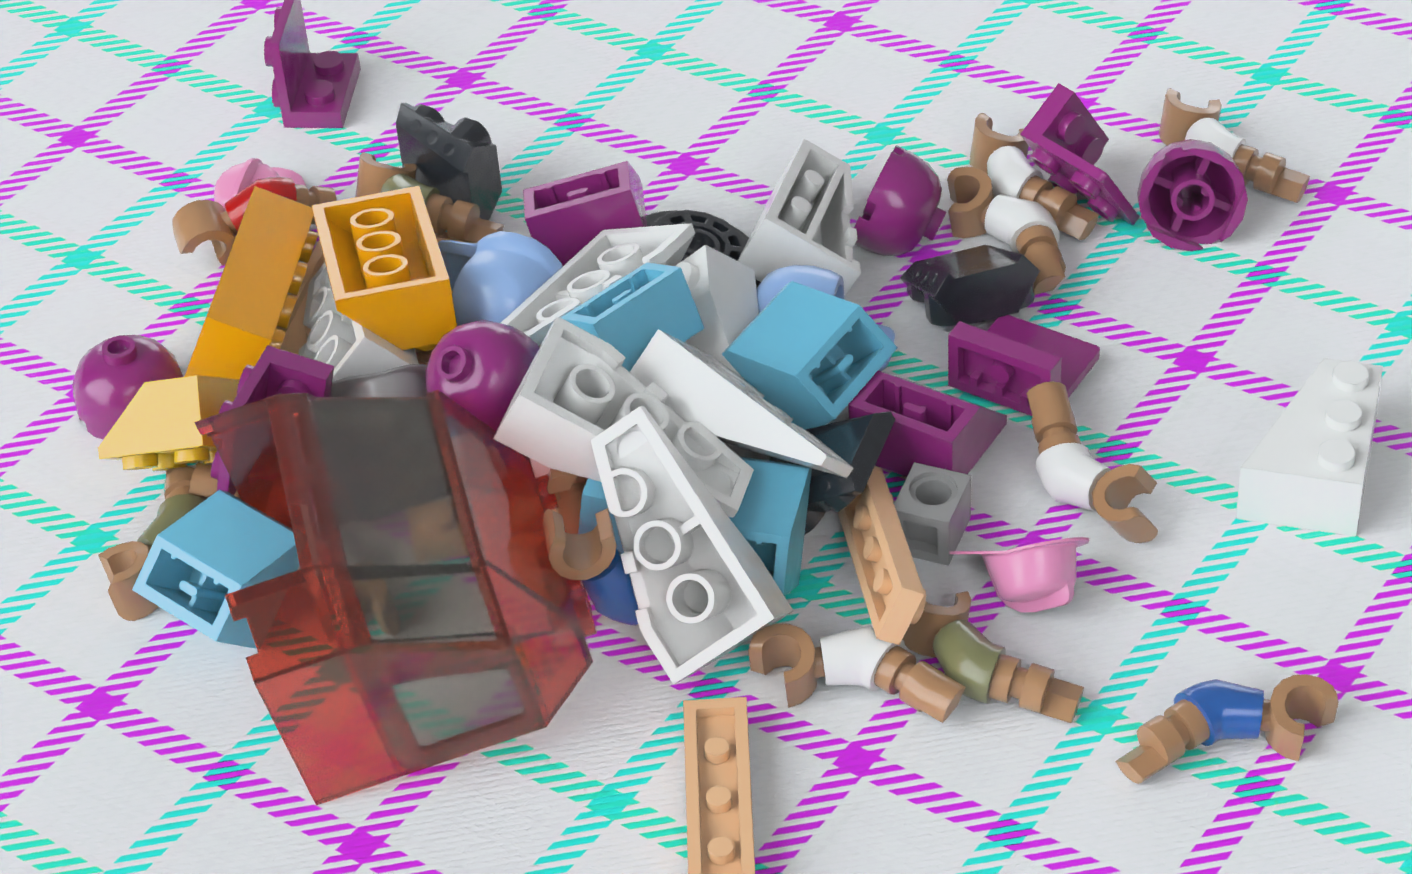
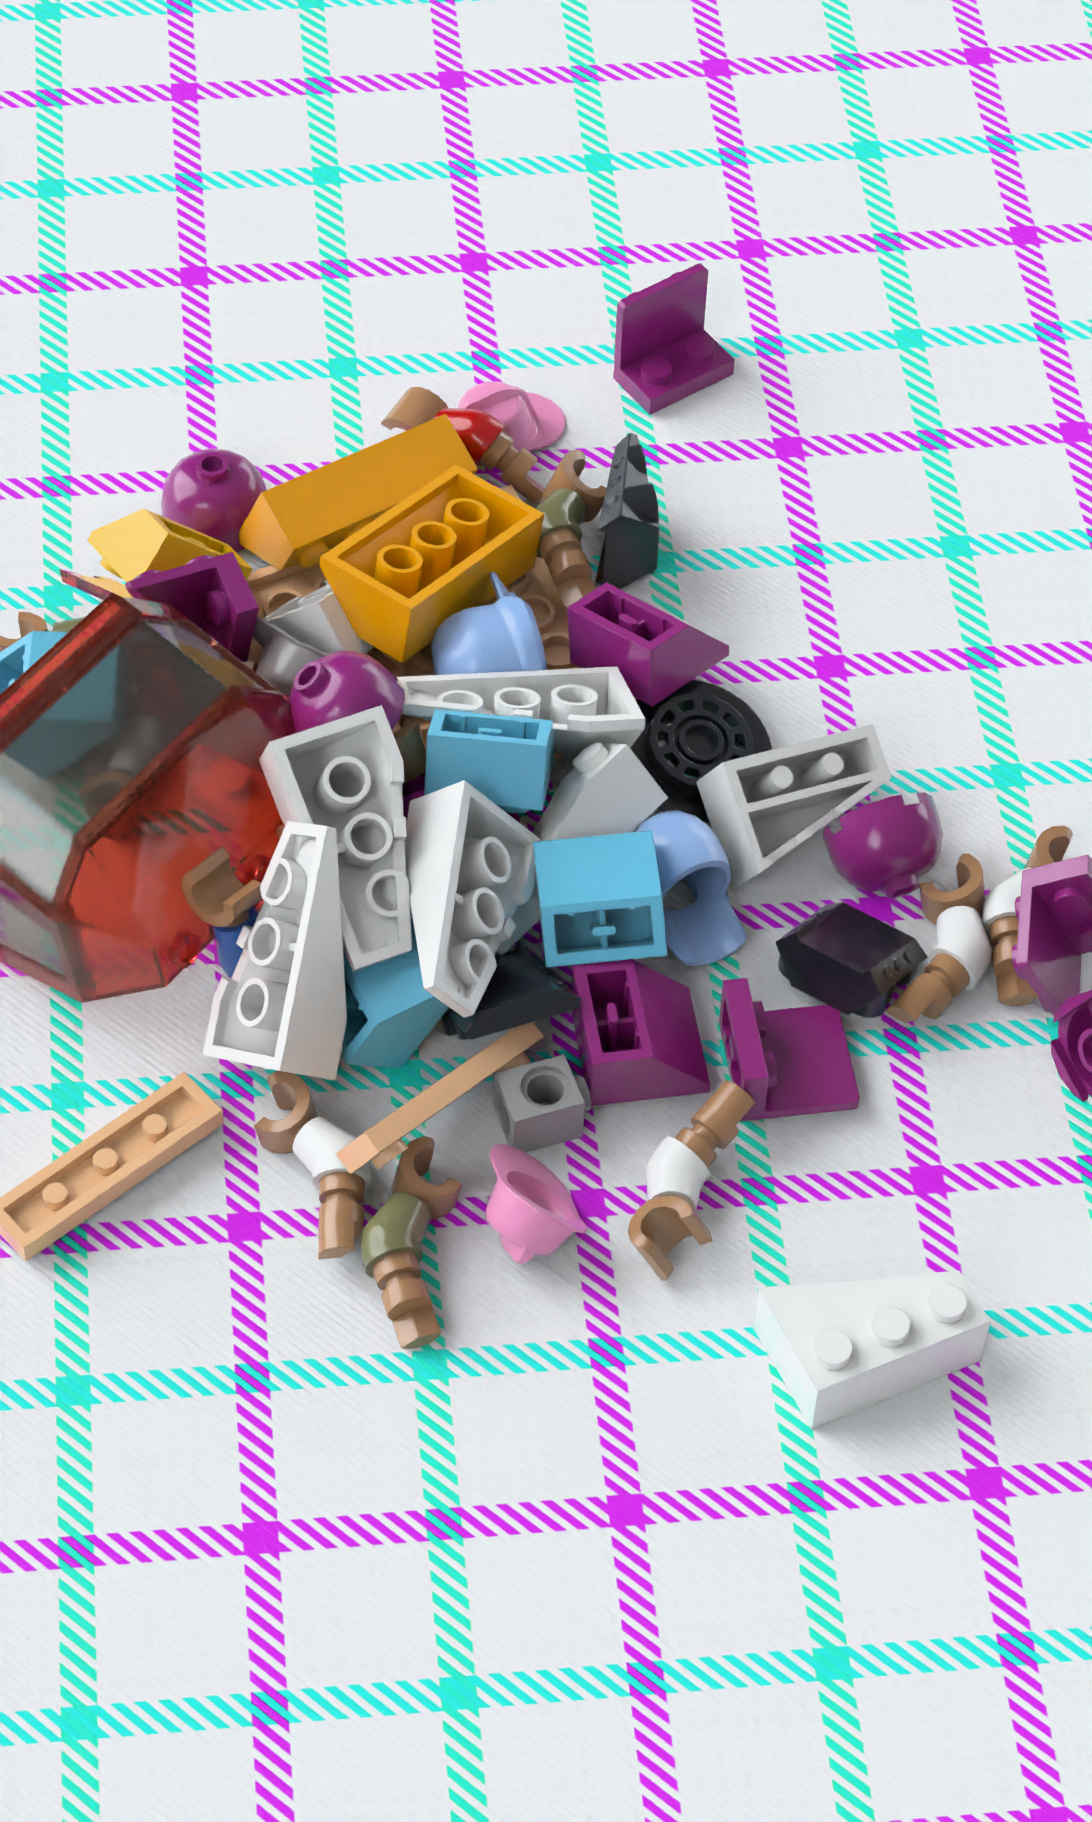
camera: 45 degrees right, 10 degrees up
medium nougat piece [1116,674,1339,784] -> none

